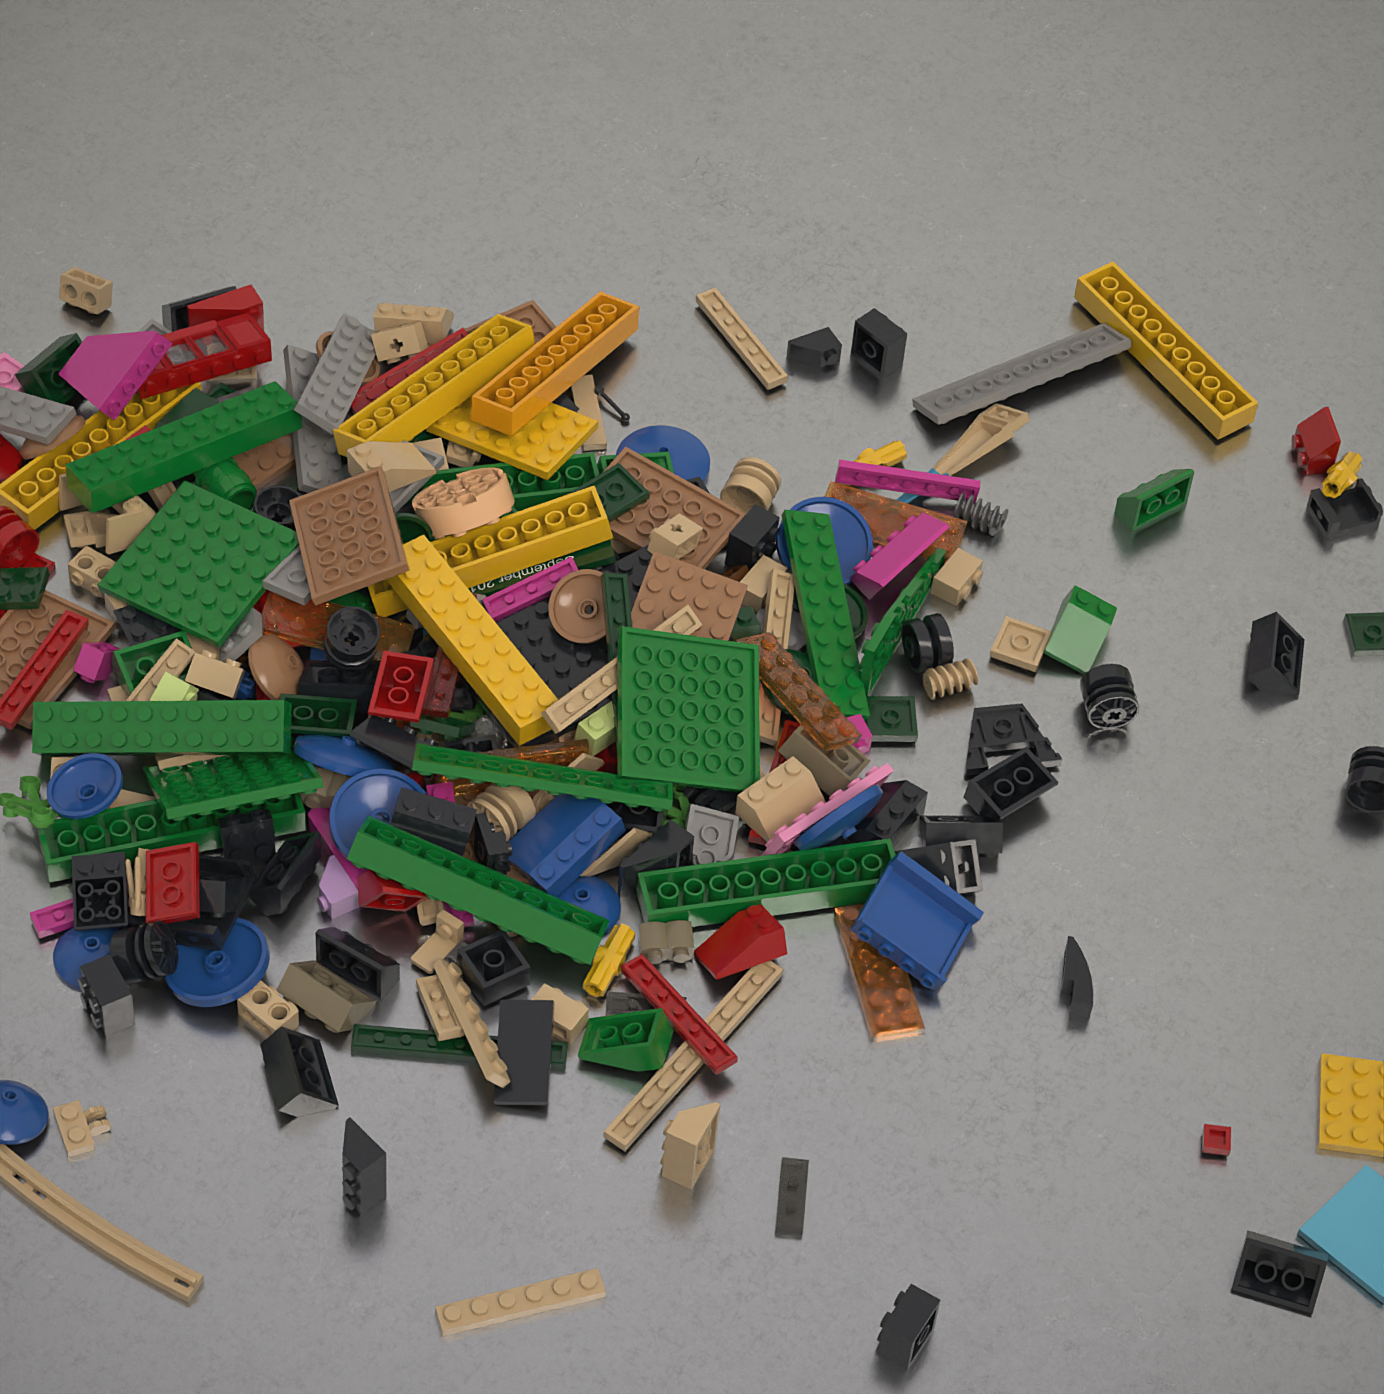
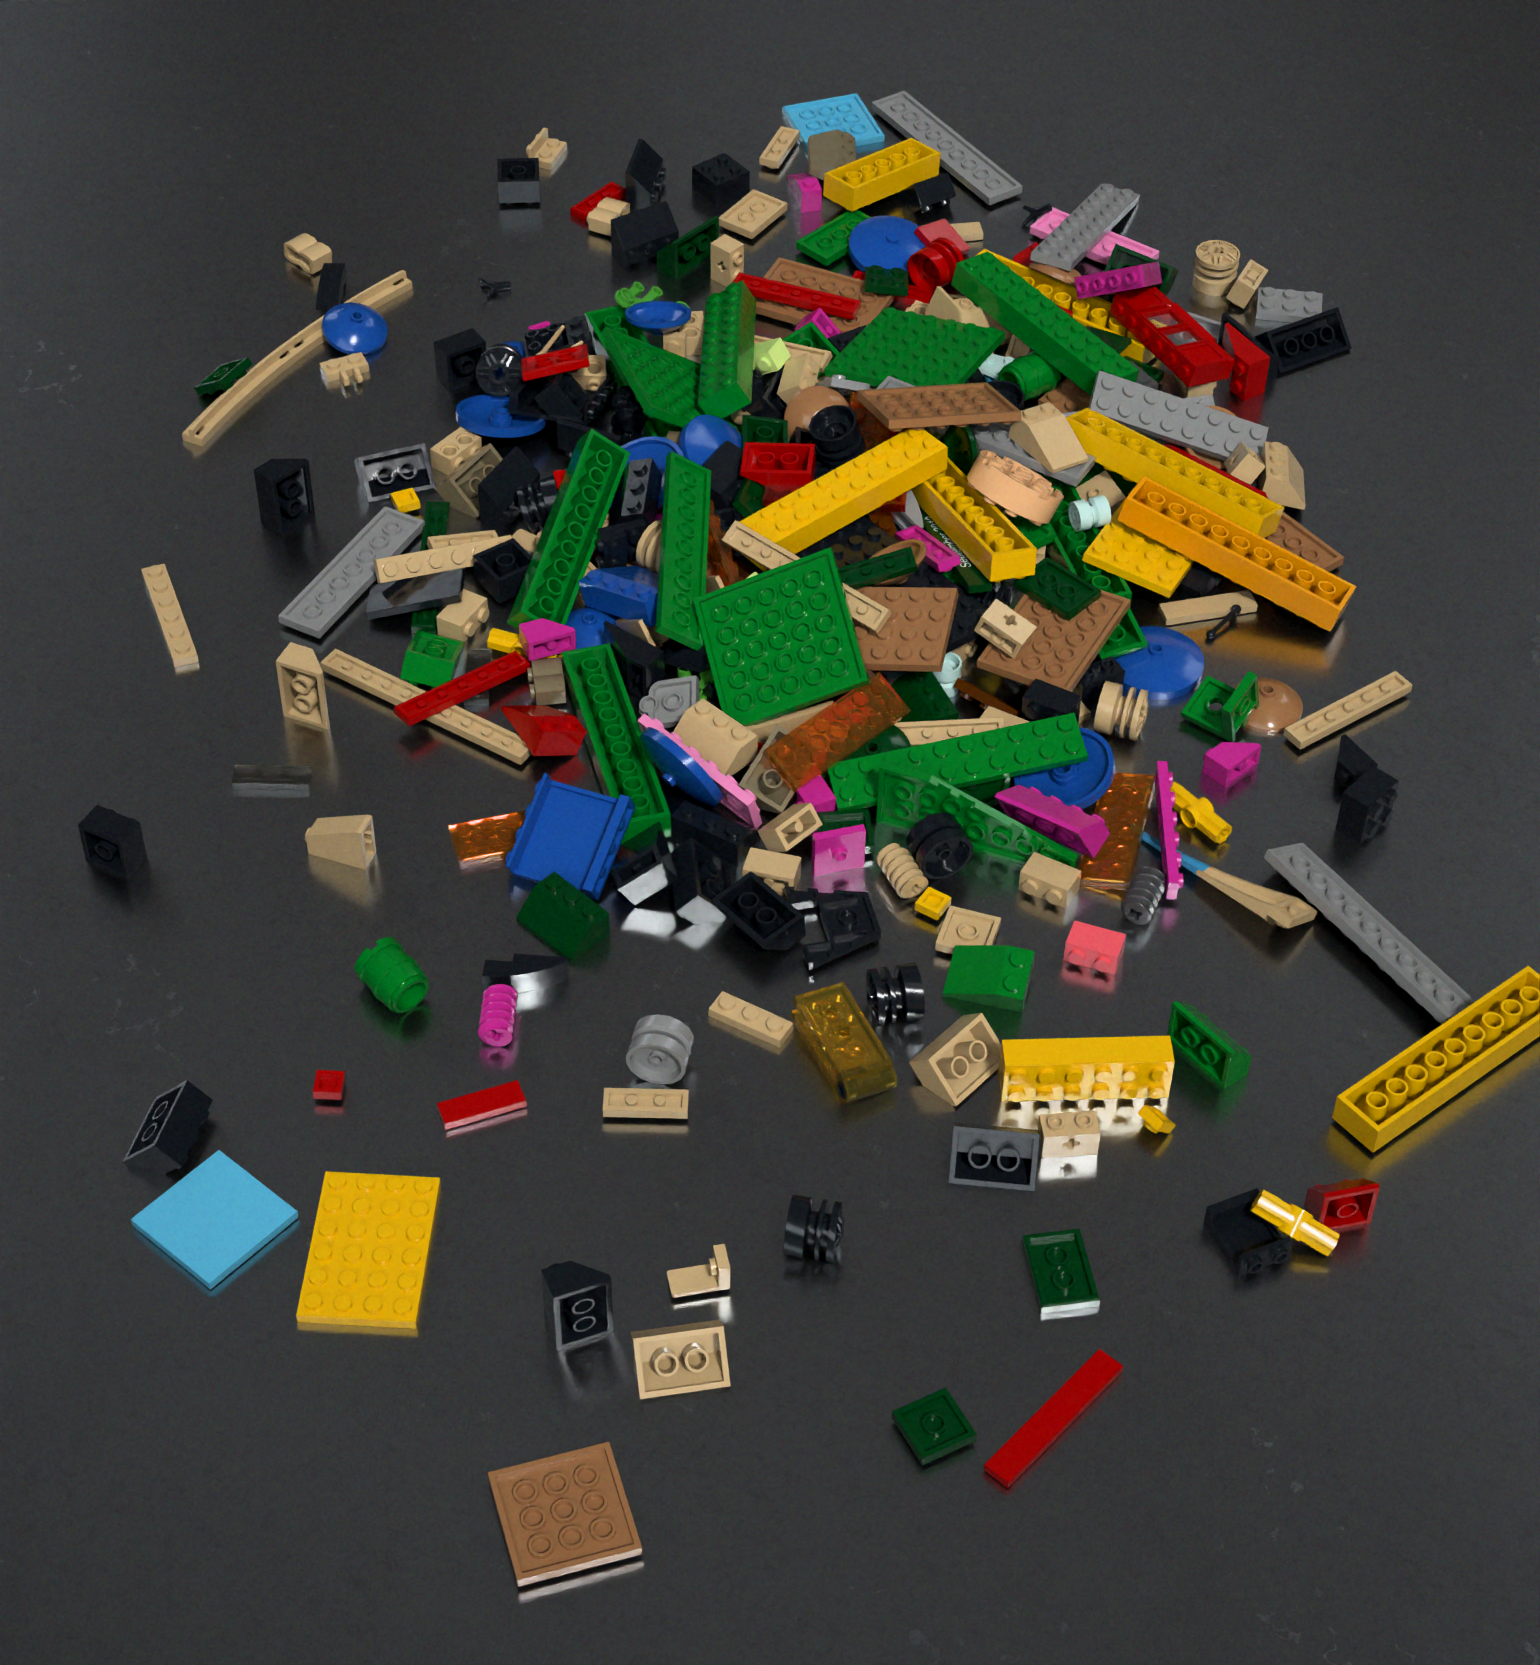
camera: 90 degrees right, 5 degrees down
none -> dark green plate [194,357,252,395]
none -> light grey plate [278,506,425,639]
none -> tan slope [305,814,376,870]
none -> green piece [354,937,429,1013]
none -> yellow plate [390,488,421,513]
none -> red tile [437,1080,527,1130]
none -> dark pink piece [478,984,518,1047]
none -> dark green slope [516,871,610,963]
none -> black wheel [517,475,558,534]
none -> dark pink slope [519,618,576,661]
none -> tan plate [602,1088,689,1119]
none -> light grey wheel [626,1014,694,1084]
none -> tan plate [708,991,794,1048]
none -> tan brick [742,847,801,896]
none -> tan brick [758,802,823,852]
none -> clear yellow hinge [790,982,897,1104]
none -> dark pink plate [811,824,866,876]
none -> tan slope [909,1013,1001,1107]
none -> yellow plate [915,887,952,921]
none -> yellow brick [998,1036,1175,1102]
none -> tan brick [1037,1111,1101,1159]
none -> coral brick [1063,920,1126,975]
none -> light aqua wheel [1068,495,1111,532]
none -> yellow plate [1138,1105,1176,1134]
none -> green bracket [1181,671,1259,742]
none -> tan wheel [1191,240,1241,296]
none -> dark pink slope [1202,742,1261,788]
none -> medium nougat dish [1234,678,1303,733]
none -> black slope [1255,307,1352,374]
none -> light grey plate [1256,287,1323,323]

